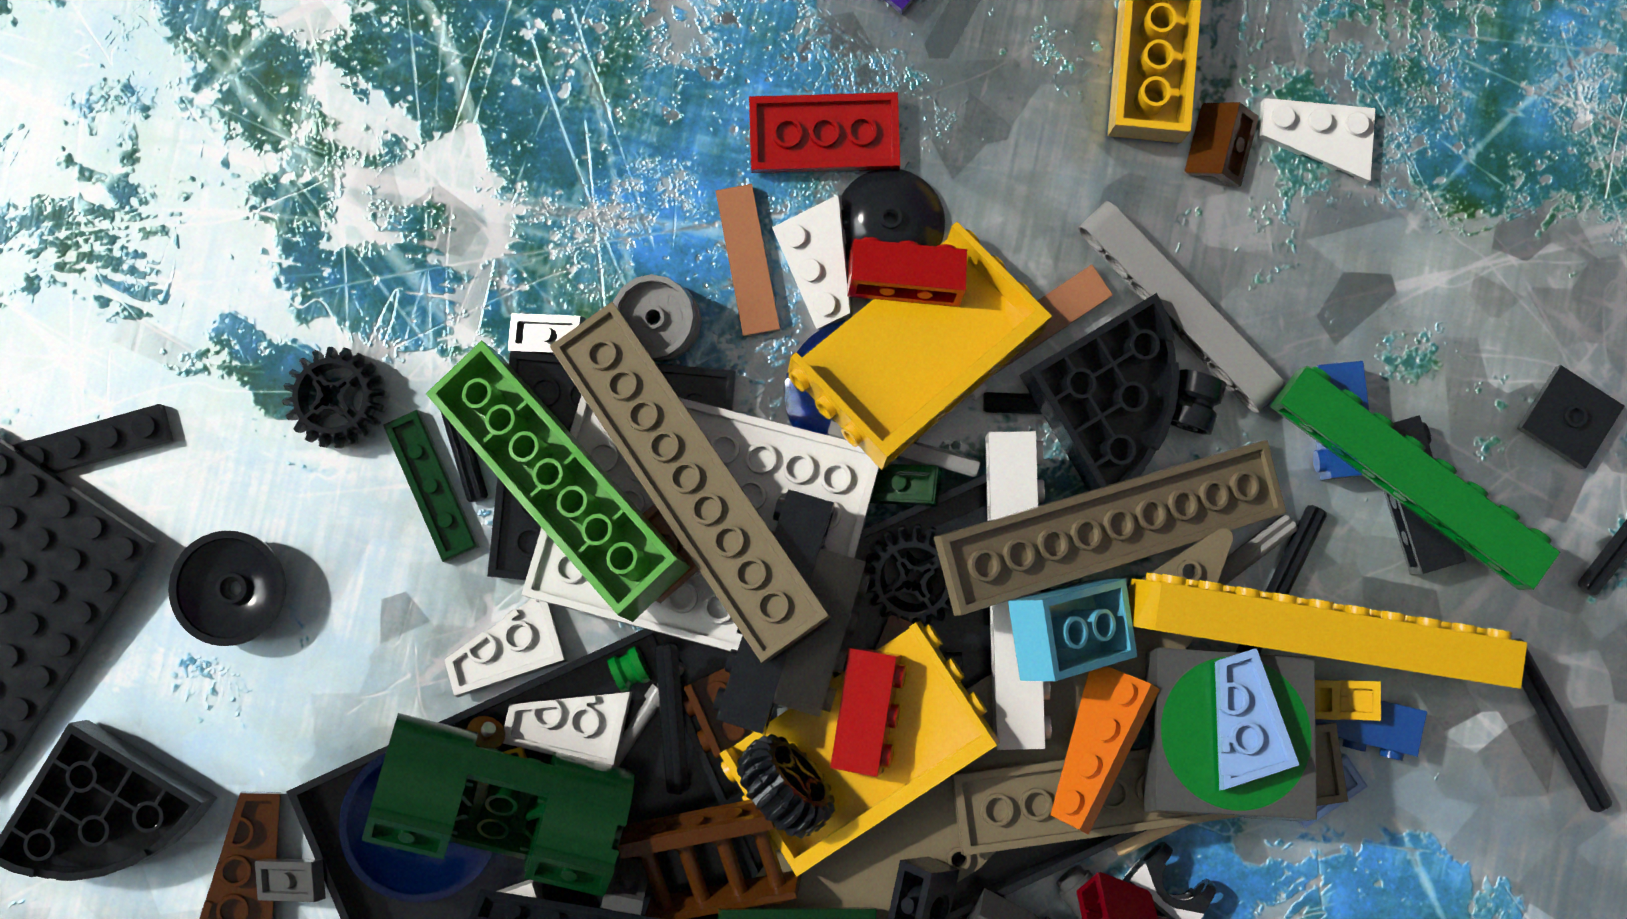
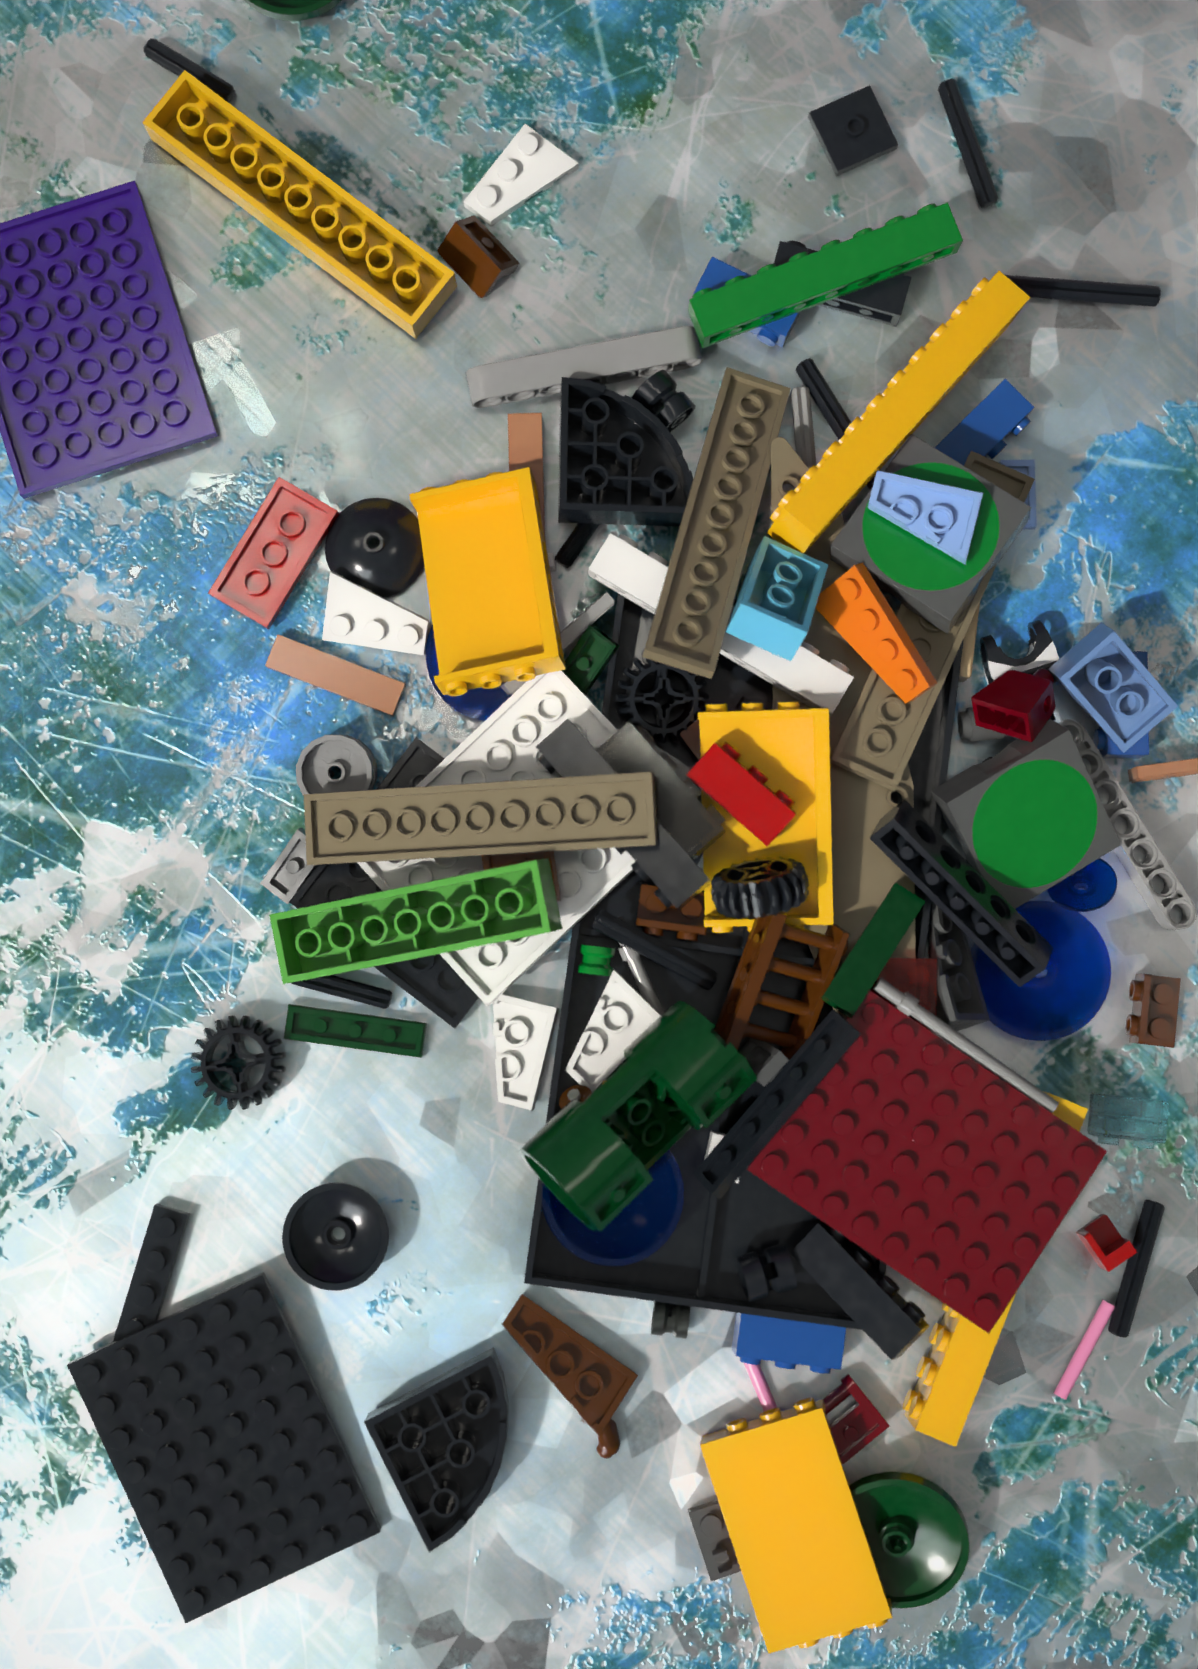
camera: 55 degrees left, 0 degrees up
dark grey plate [255,859,326,902] -> none
red brick [847,237,967,307] -> none
yellow slope [1315,680,1381,721] -> none

